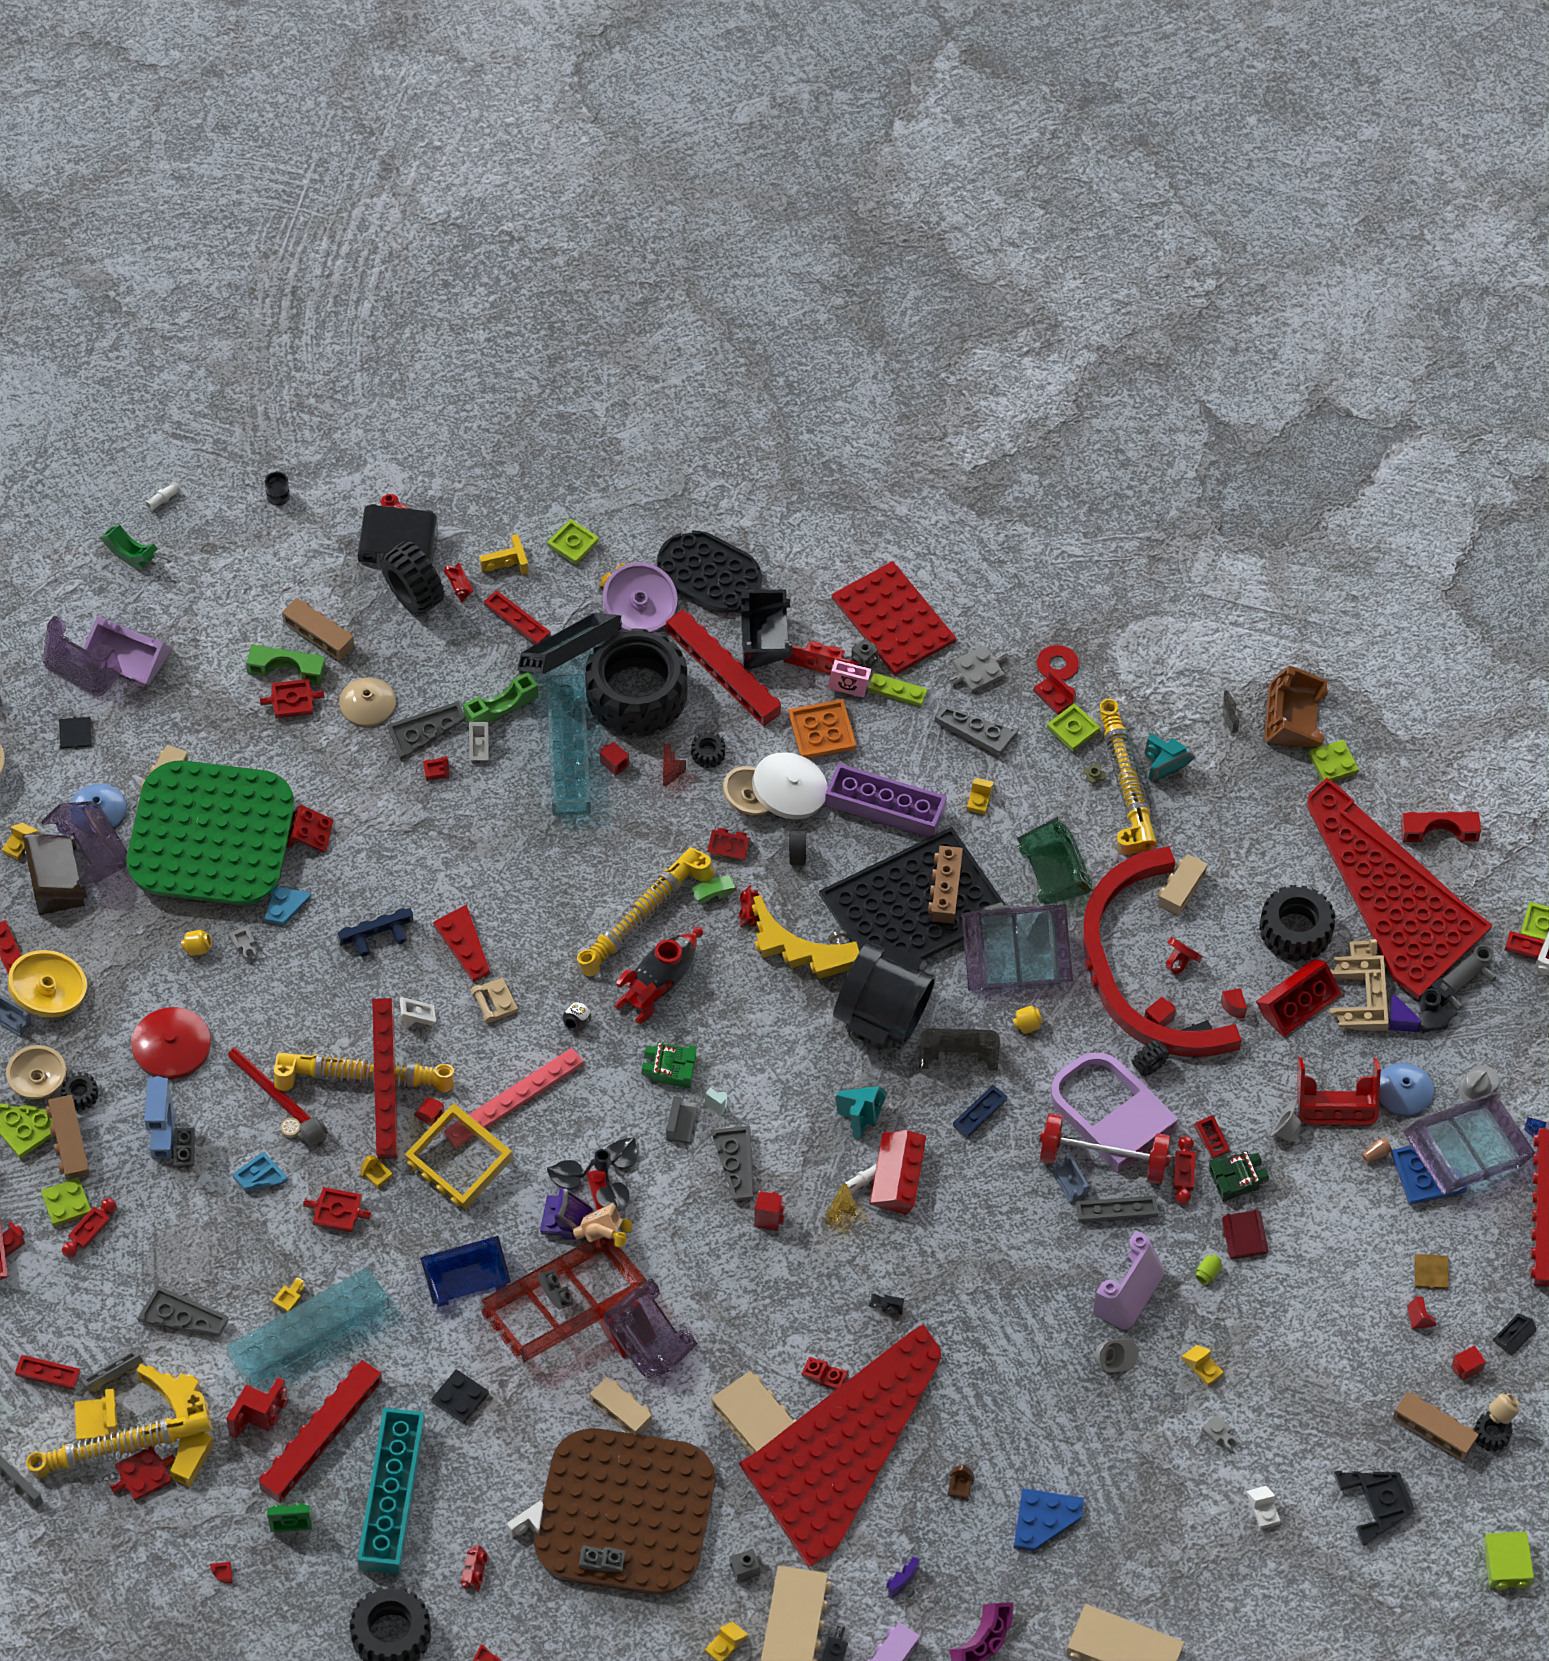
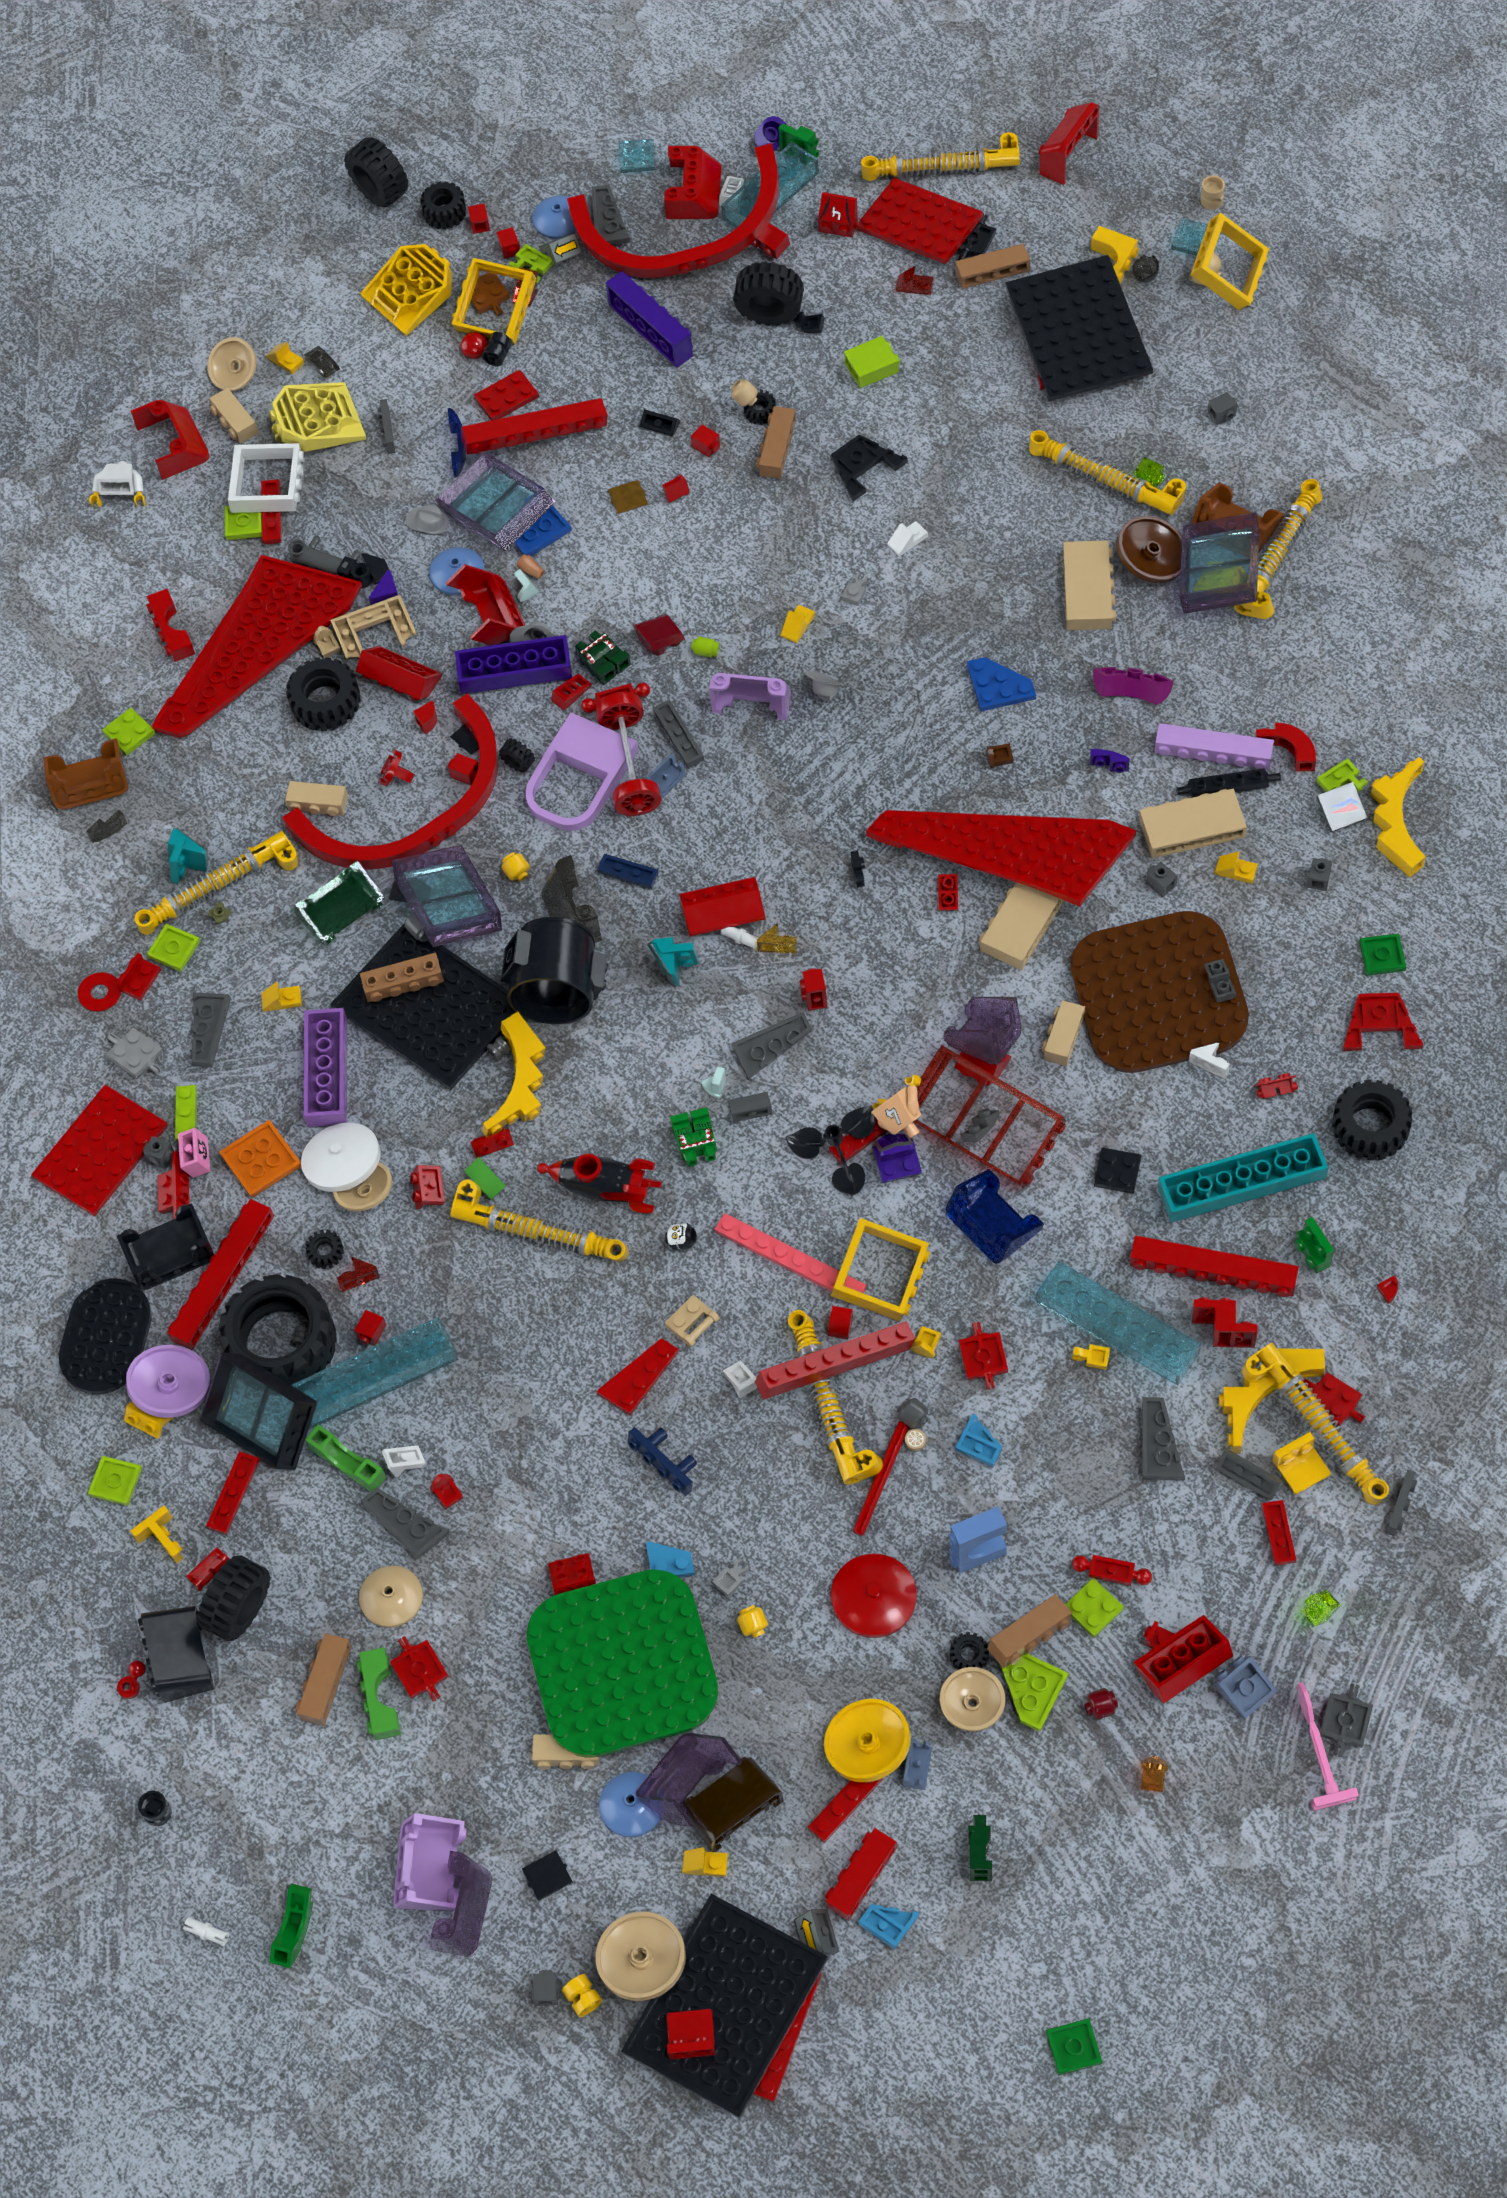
camera: 105 degrees left, 5 degrees up
black tyre [789,831,806,866] -> none
none -> dark purple brick [455,635,573,694]
none -> light aqua tile [514,569,539,602]

